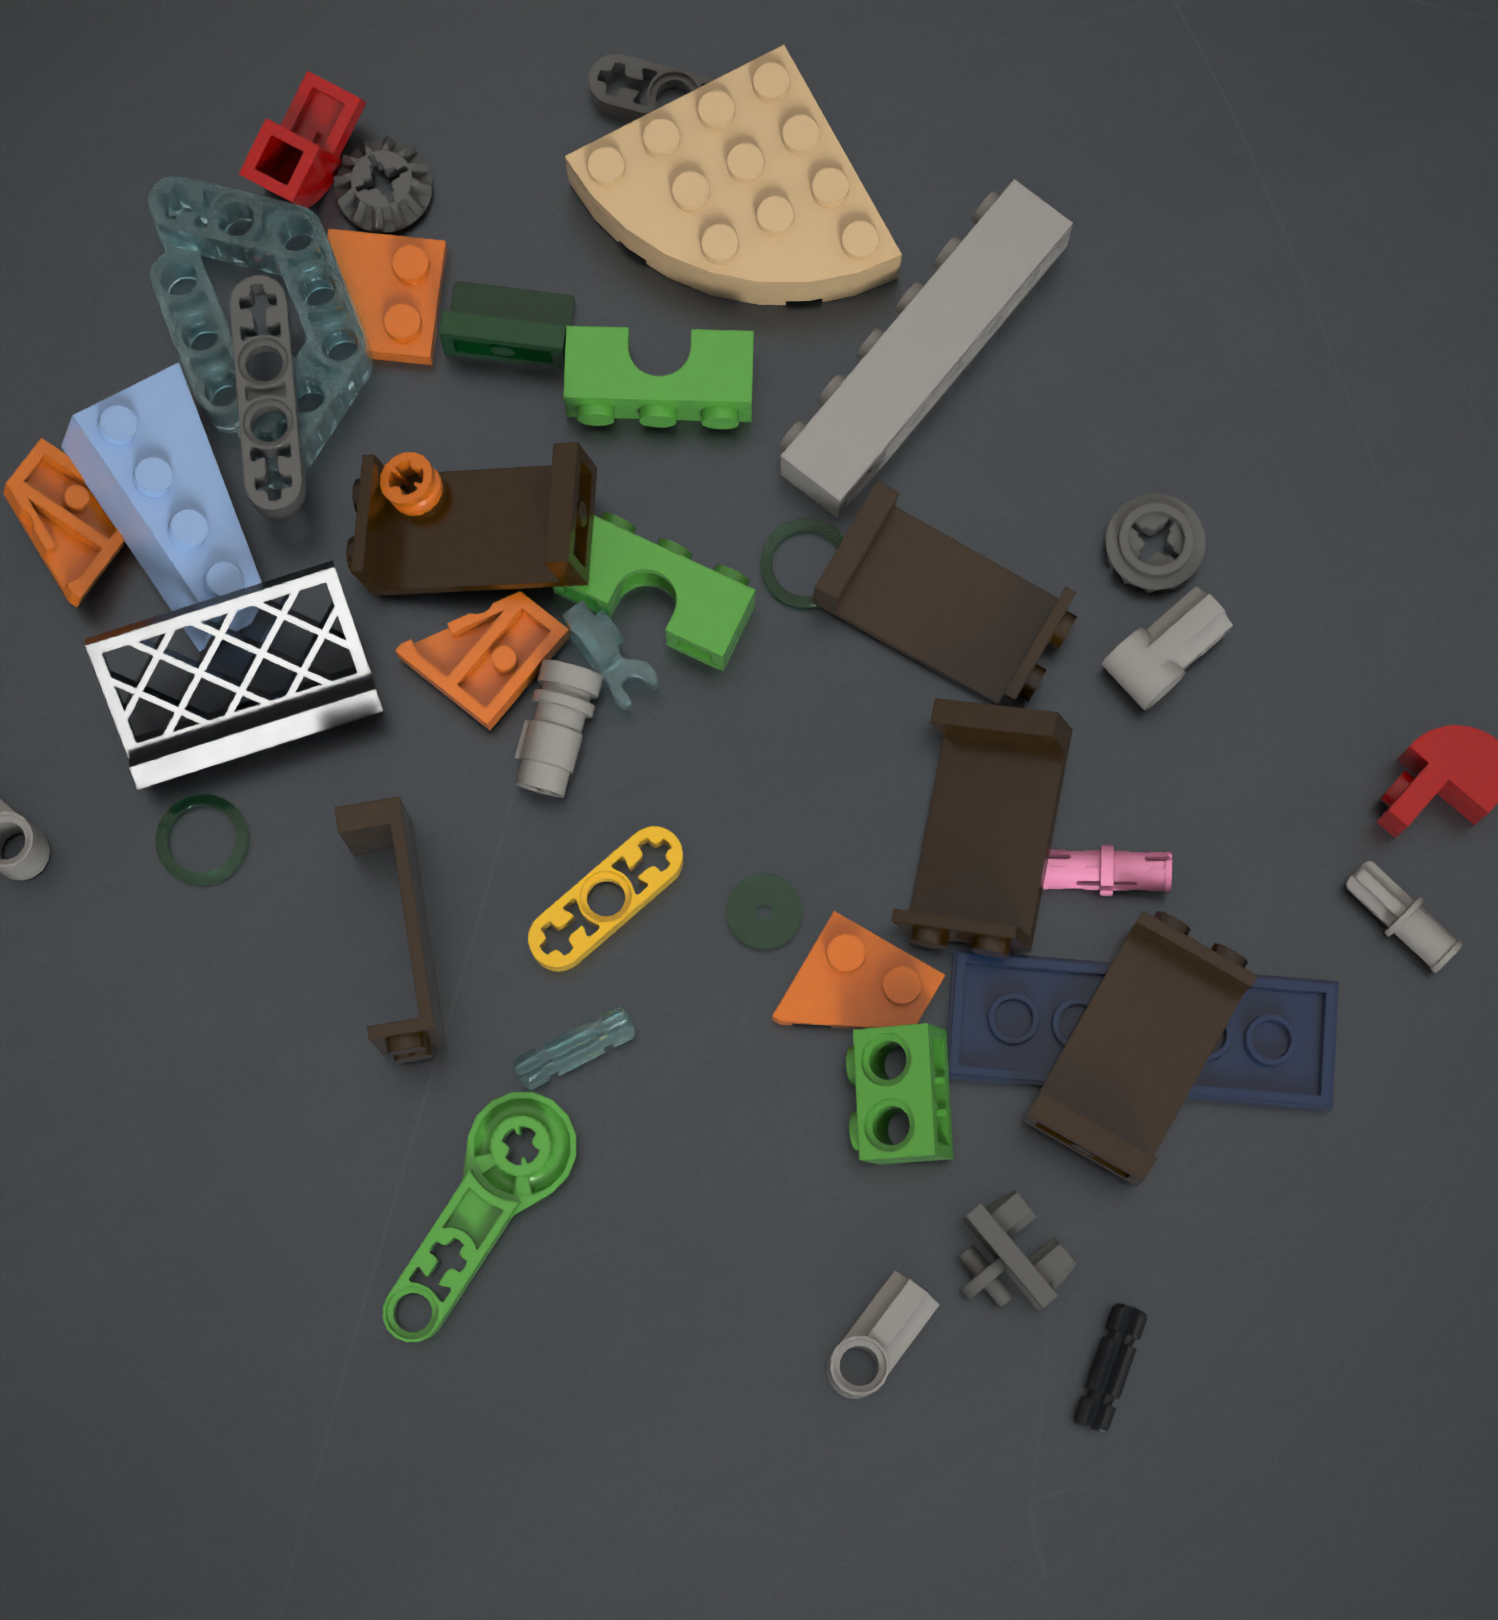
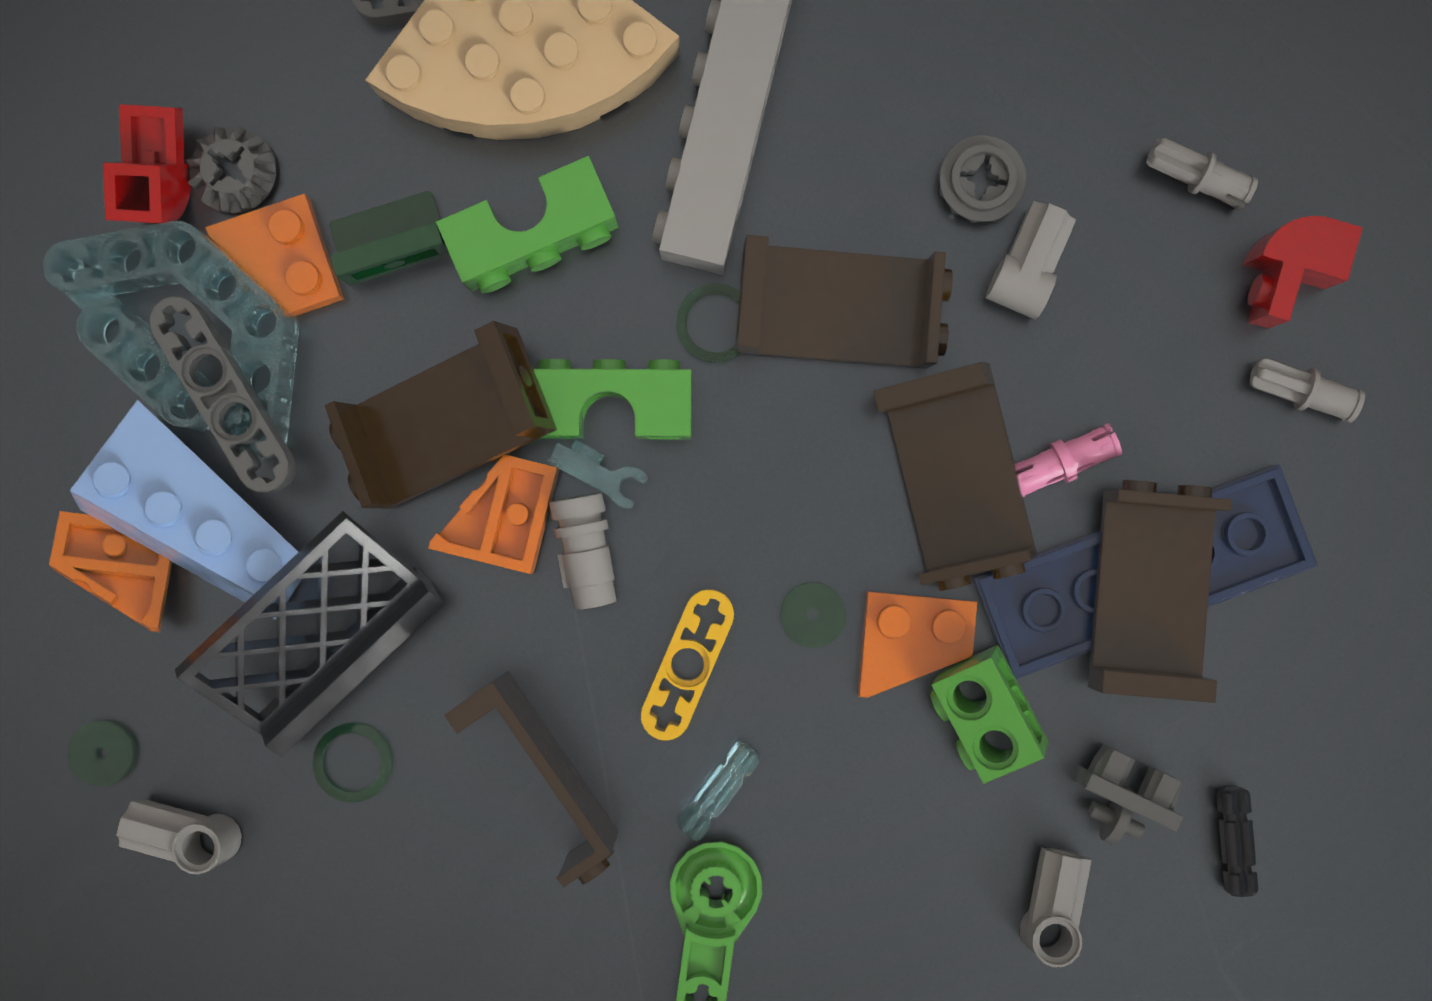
camera: 30 degrees left, 10 degrees up
orange bush [380,452,443,516] -> none
none -> light grey axle [1146,138,1258,211]

